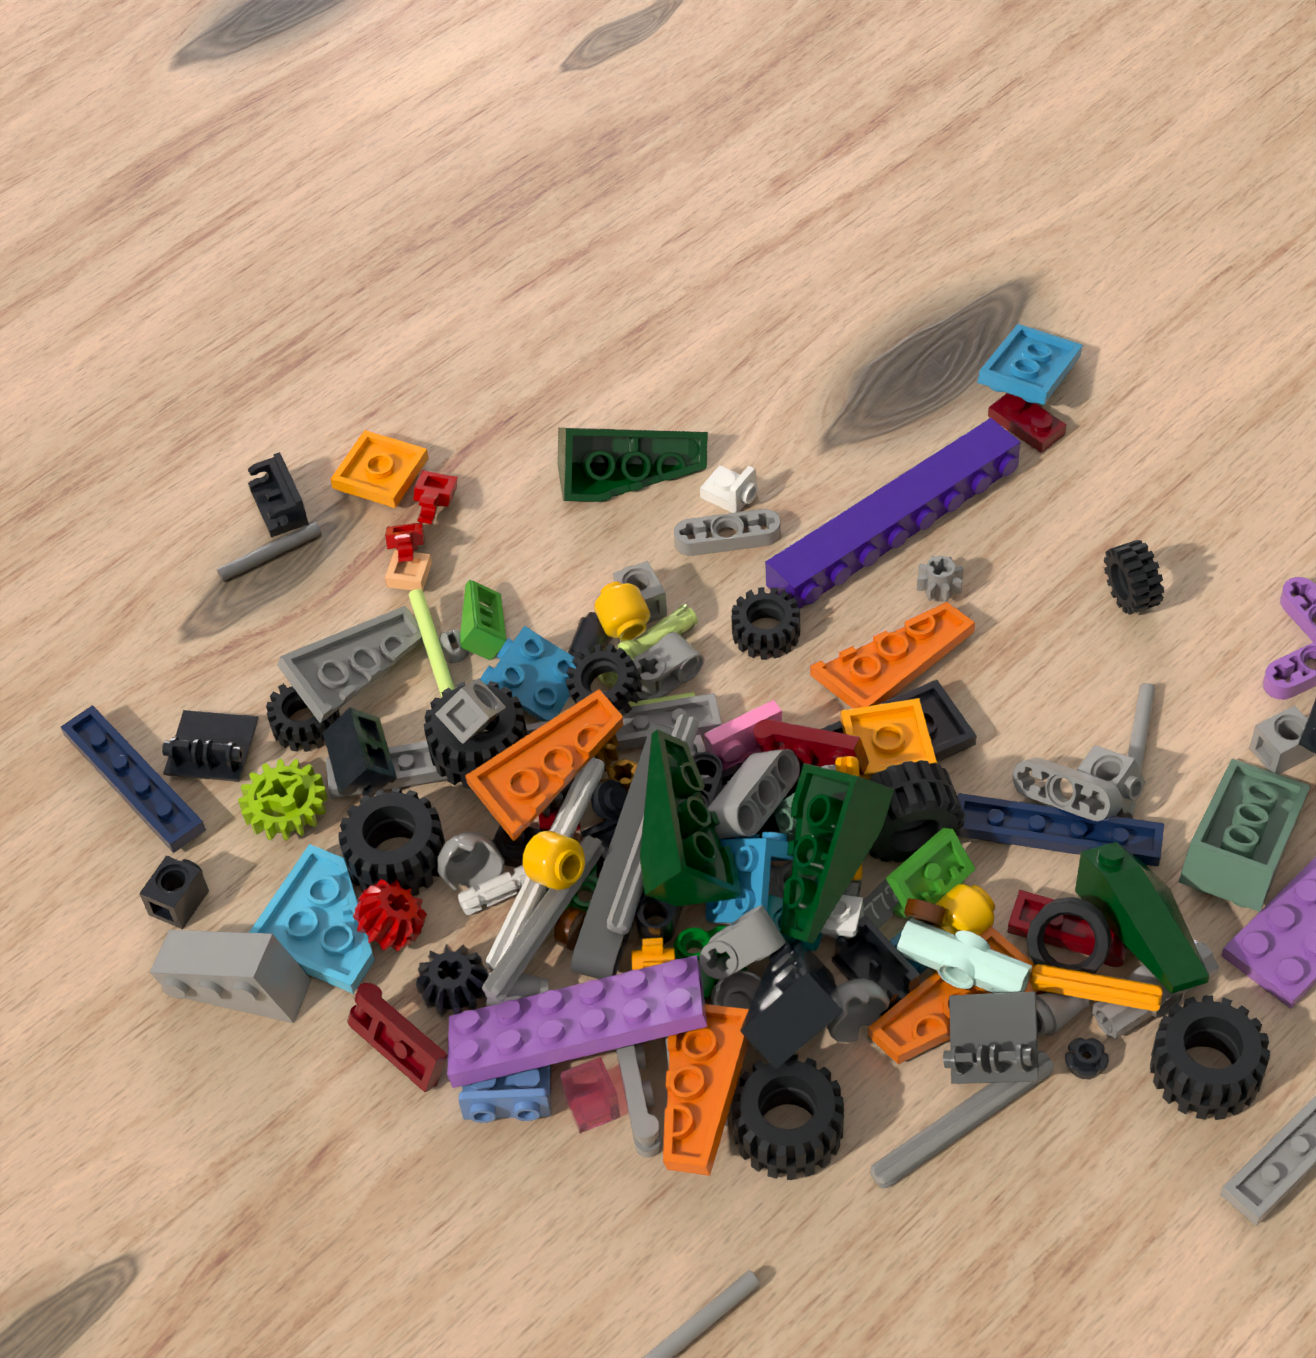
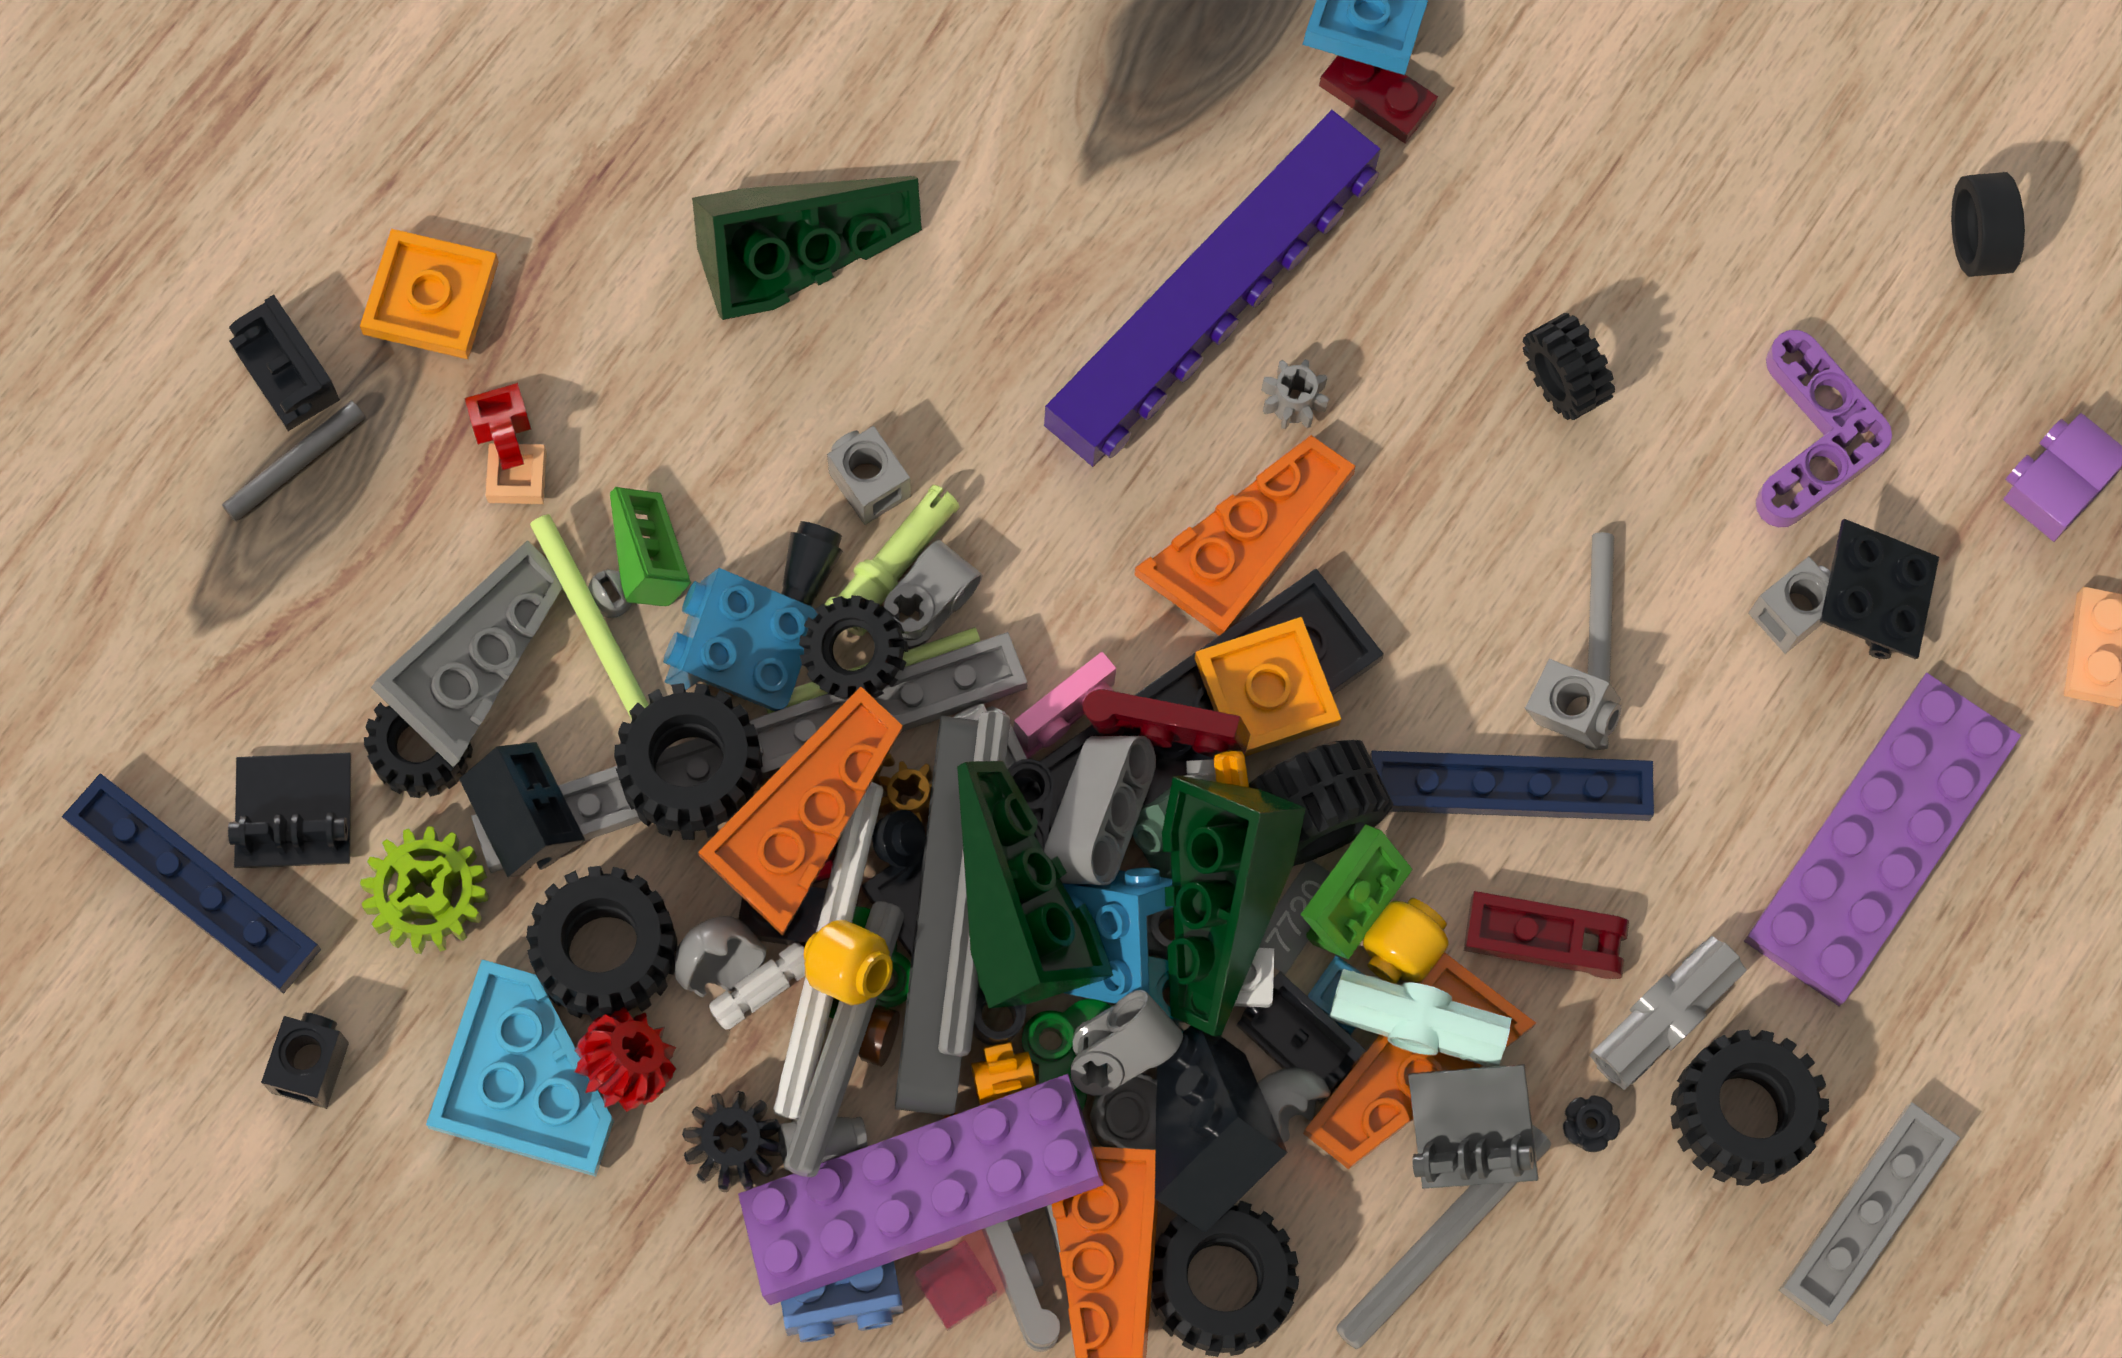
camera: 20 degrees left, 20 degrees up
light grey wedge [149,930,312,1023] -> none
dark red plate [347,983,448,1092] -> none
red plate [413,470,458,524] -> none
light grey brick [435,678,506,744] -> none
yellow head [594,581,651,641] -> none
light grey beam [674,509,781,556] -> none
white bracket [700,465,758,513] -> none
black tyre [731,587,800,660] -> none
reddish brown tile [903,898,949,927] -> none
light grey beam [1012,757,1122,821] -> none
black tyre [1026,897,1112,974] -> none
light orange axle [1031,964,1163,1011] -> none
light grey cone [1036,992,1089,1036] -> none
dark green wedge [1075,842,1209,994] -> none
sand green slope [1179,759,1311,912] -> none

